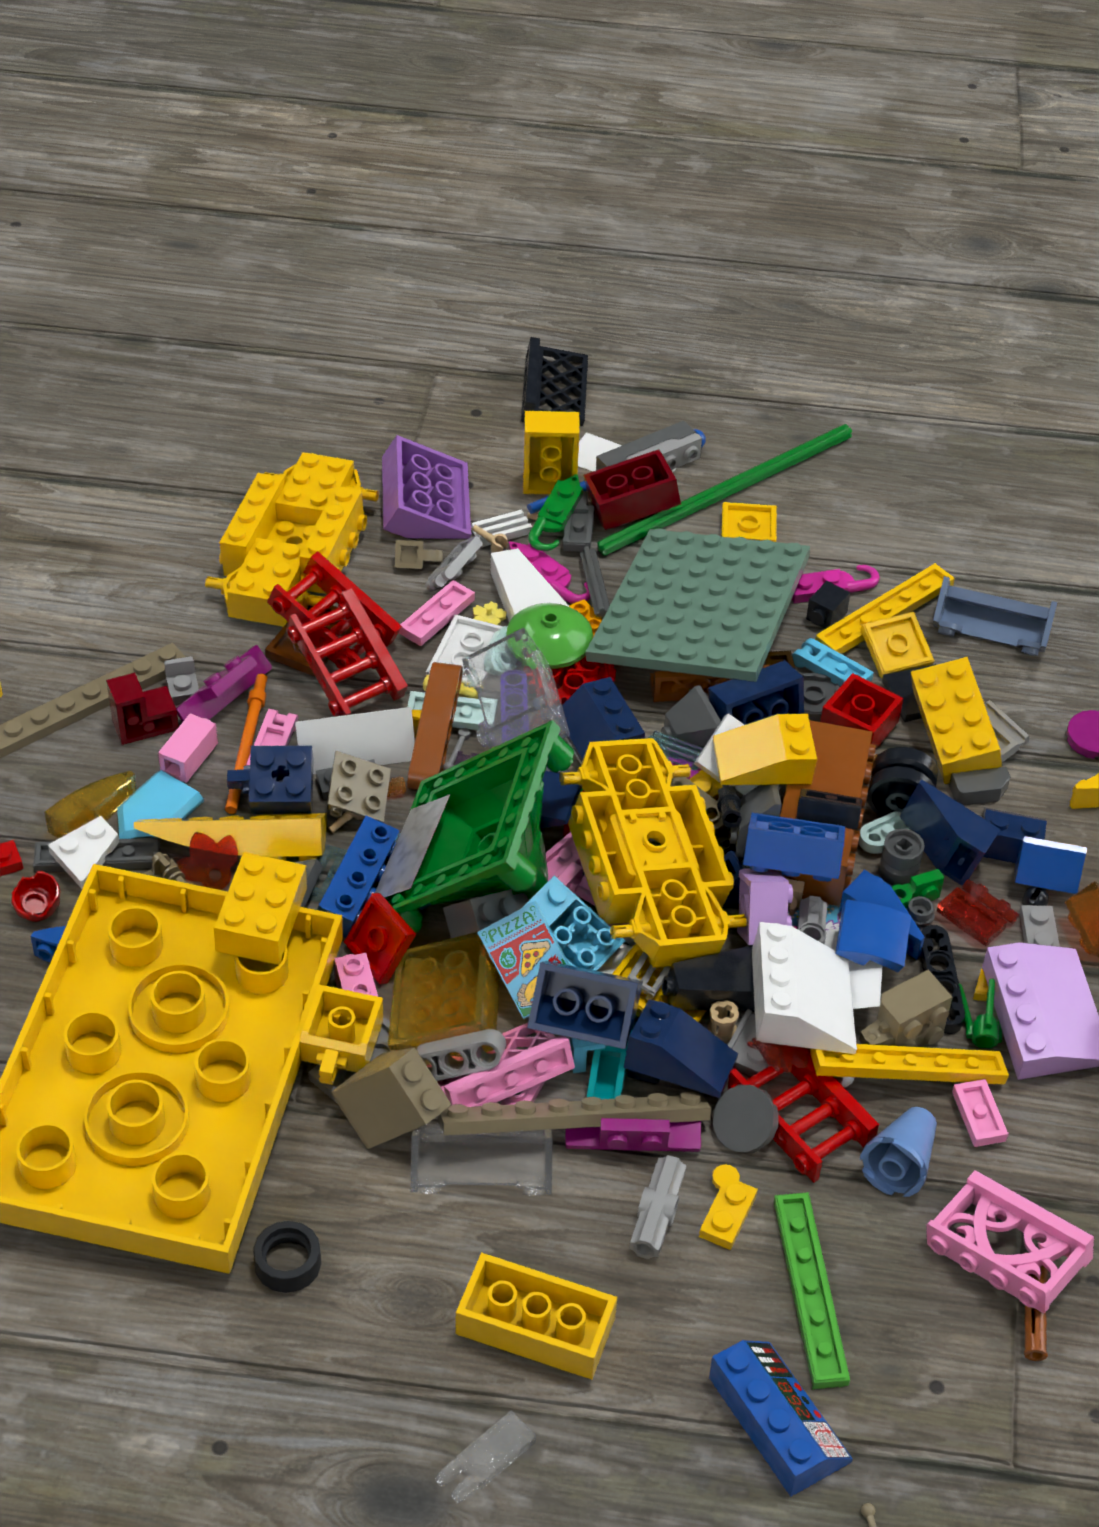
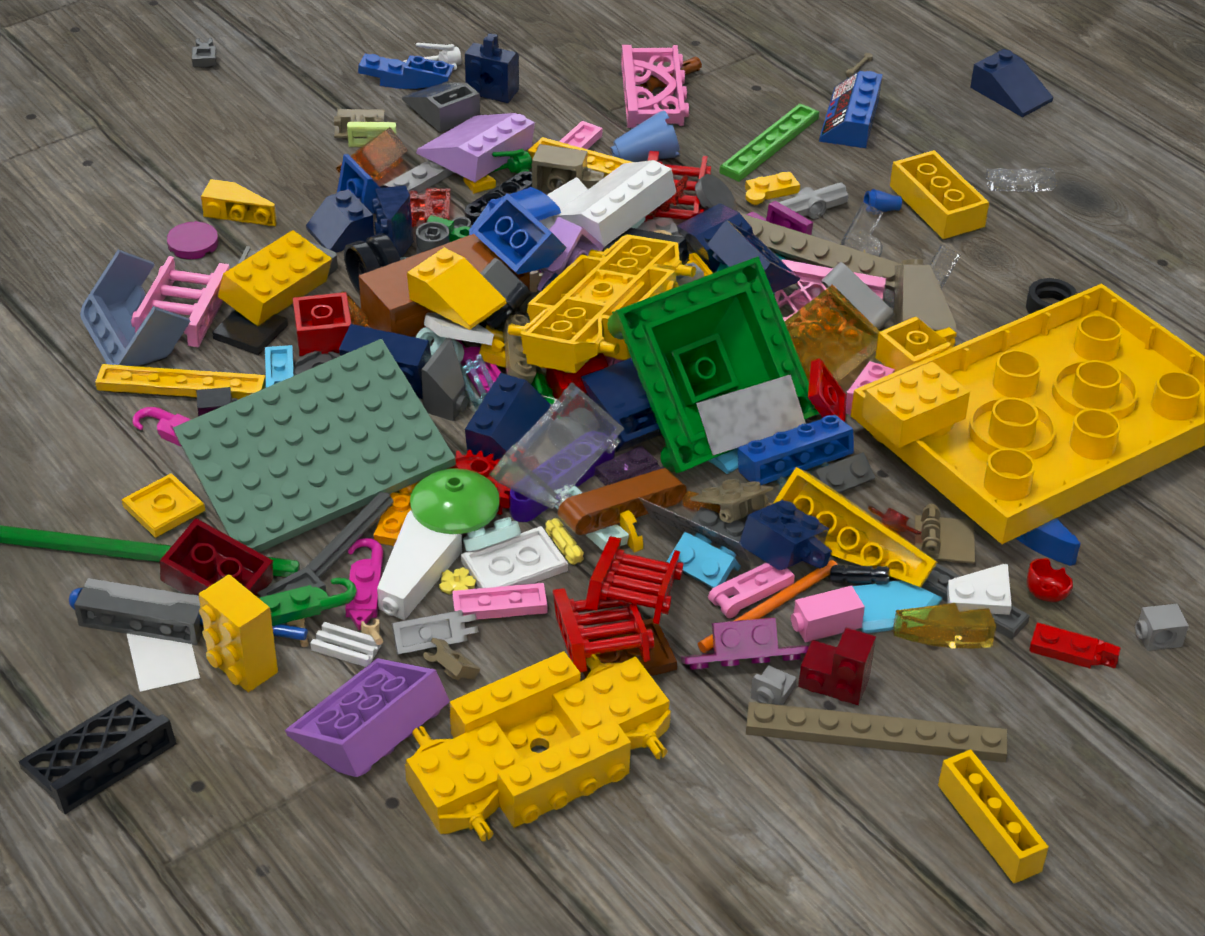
camera: 135 degrees left, 5 degrees down
black slope [796,788,863,829] -> none
yellow plate [860,612,934,678] -> none
none -> bright pink fence [131,256,230,347]
none -> black axle [830,565,890,584]
none -> blue cone [863,189,902,214]

